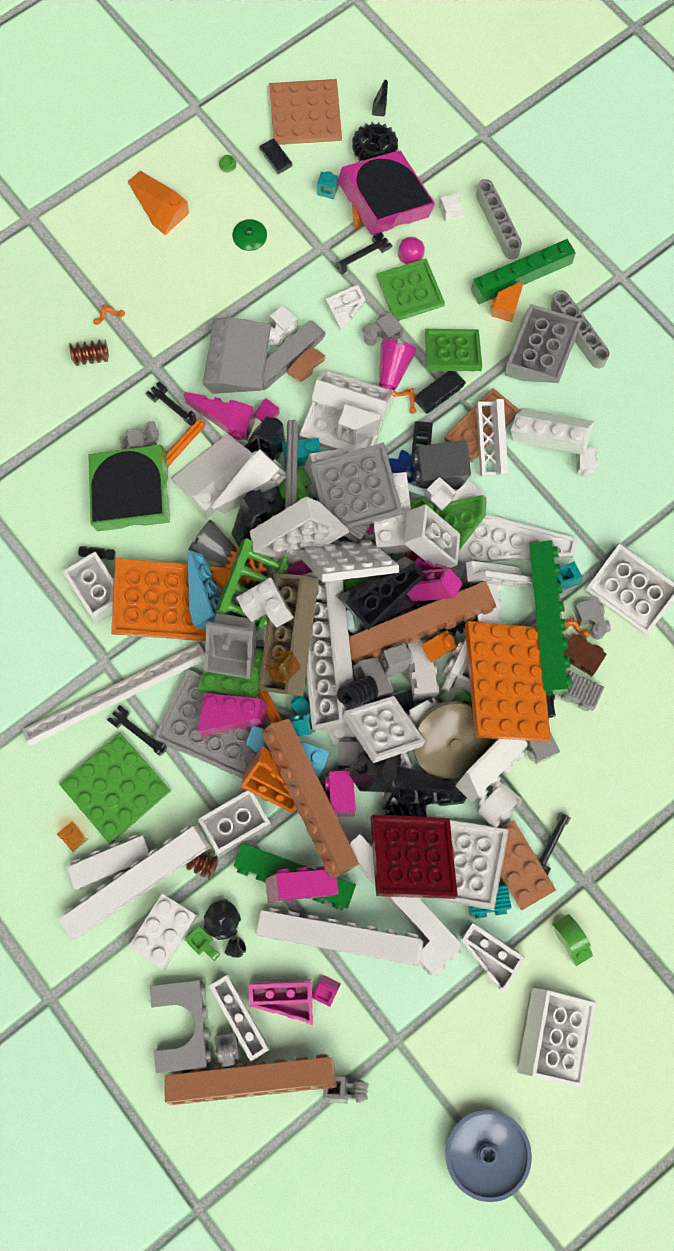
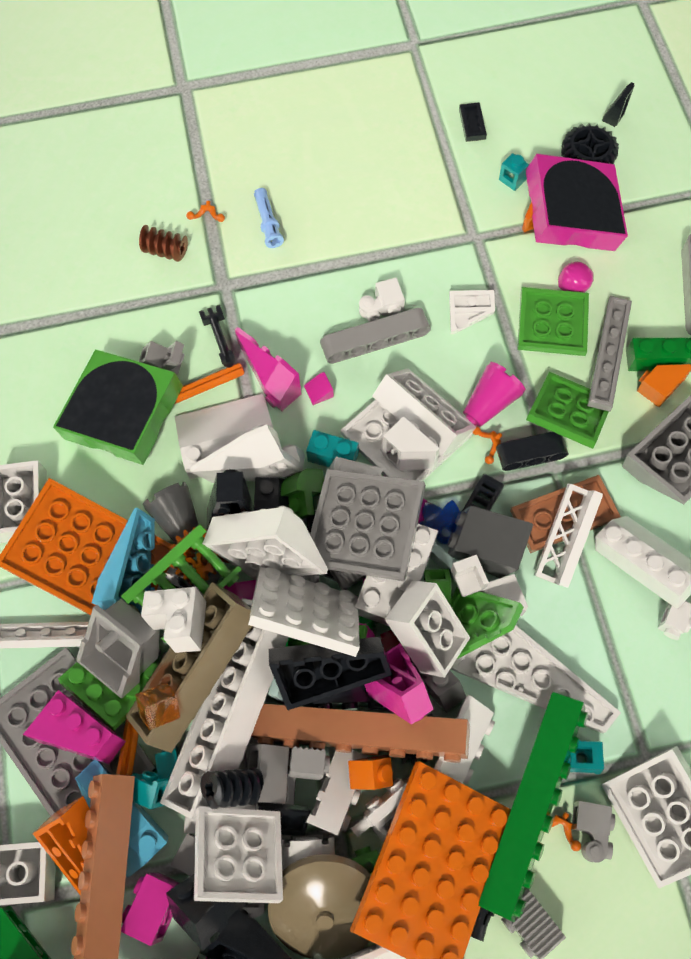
camera: 30 degrees right, 5 degrees down
black axle [78,546,116,560] -> none
orange wedge [128,171,190,235] -> none
light grey slope [203,317,271,394] -> none
bright green plate [219,154,236,172] -> none
green dish [232,219,267,251] -> none
black wedge [244,416,285,461] -> none
nougat plate [269,79,342,145] -> none
light grey axle [285,420,298,508] -> none
nougat slope [287,347,325,383] -> none
black hinge [335,232,393,274] -> none
light grey brick [362,312,403,346] -> none
white panel [439,192,465,222] -> none
white fence [466,561,533,587] -> none
copper brick [565,633,607,677] -> none
none -> light blue pin [254,188,284,248]
none -> light grey tile [587,296,632,412]

